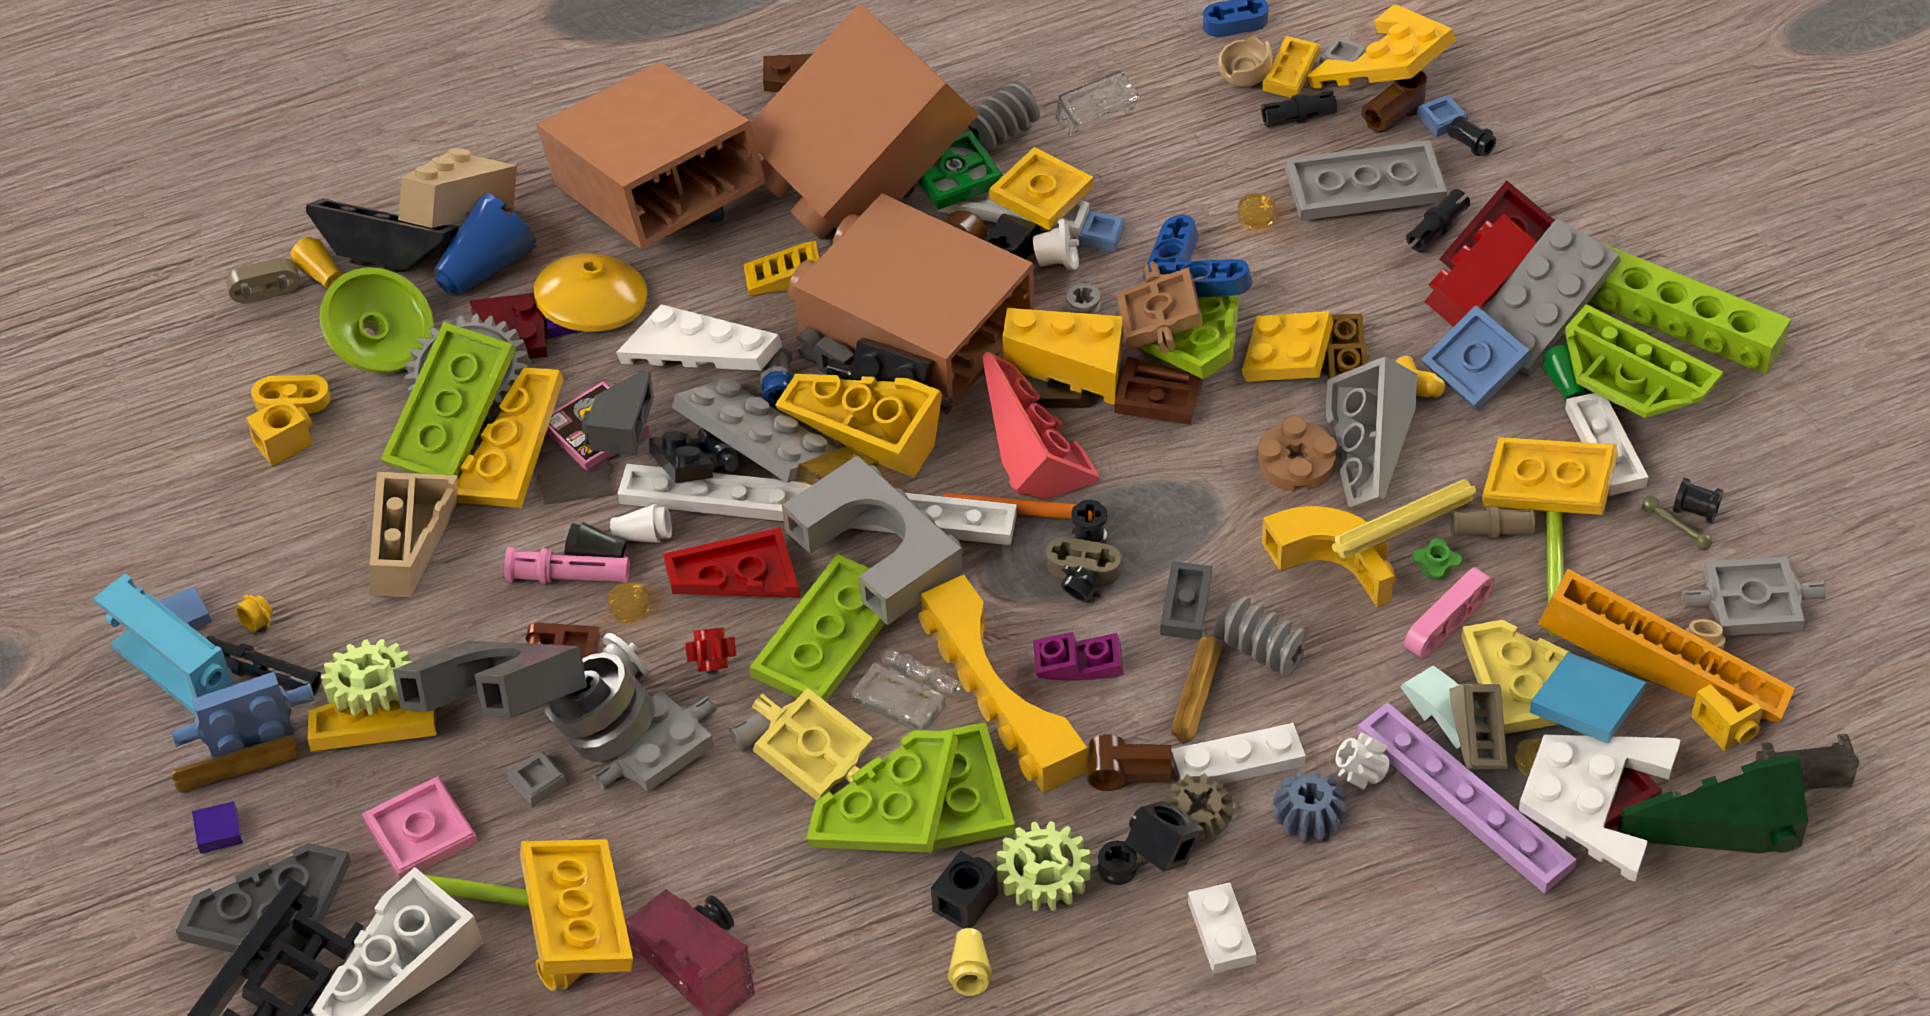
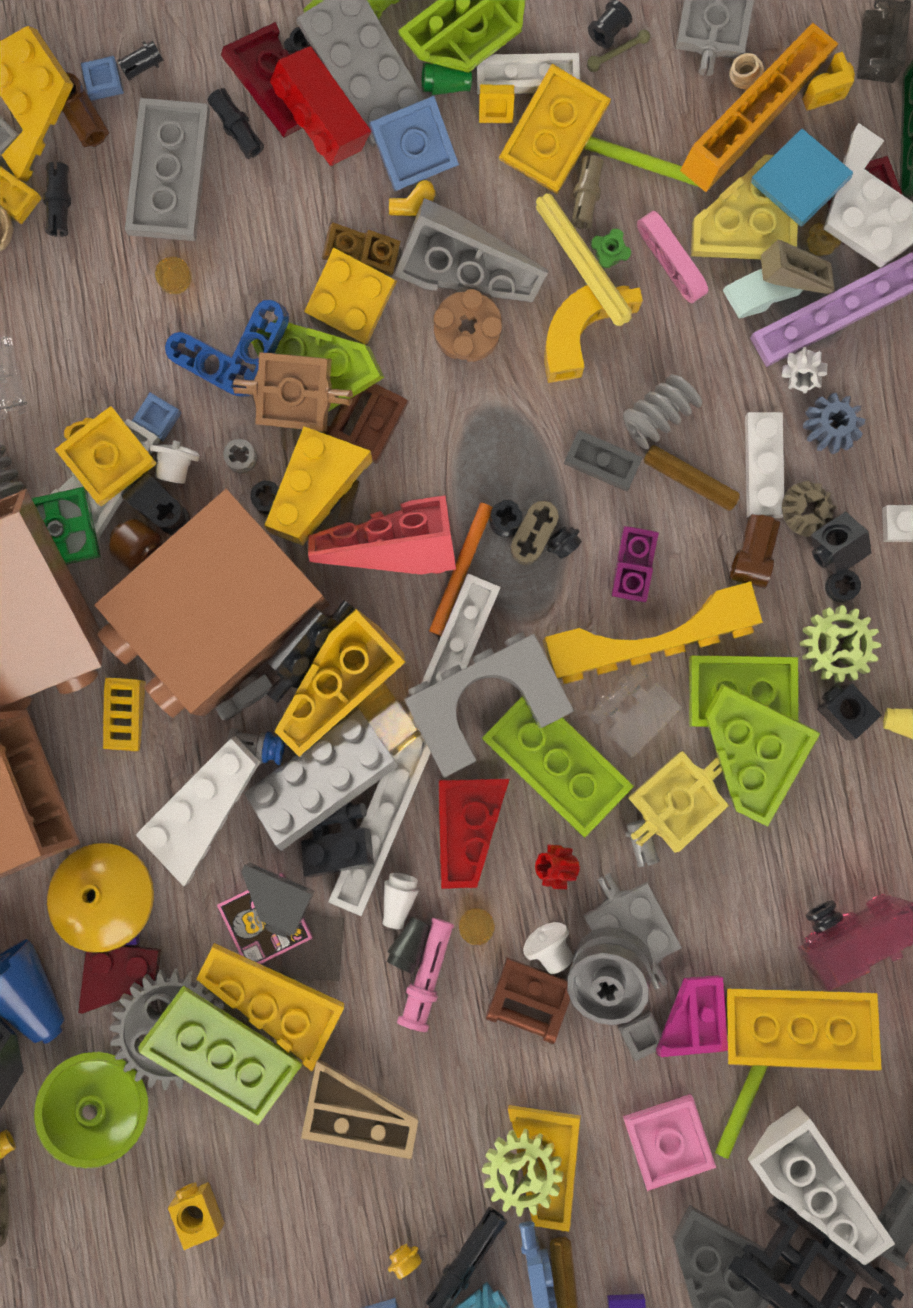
camera: 80 degrees left, 35 degrees up
yellow plate [251,375,331,414] -> none
dark grey arch [393,641,587,718] -> none
none -> yellow plate [479,84,514,123]
none -> dark pink wing [656,975,728,1057]

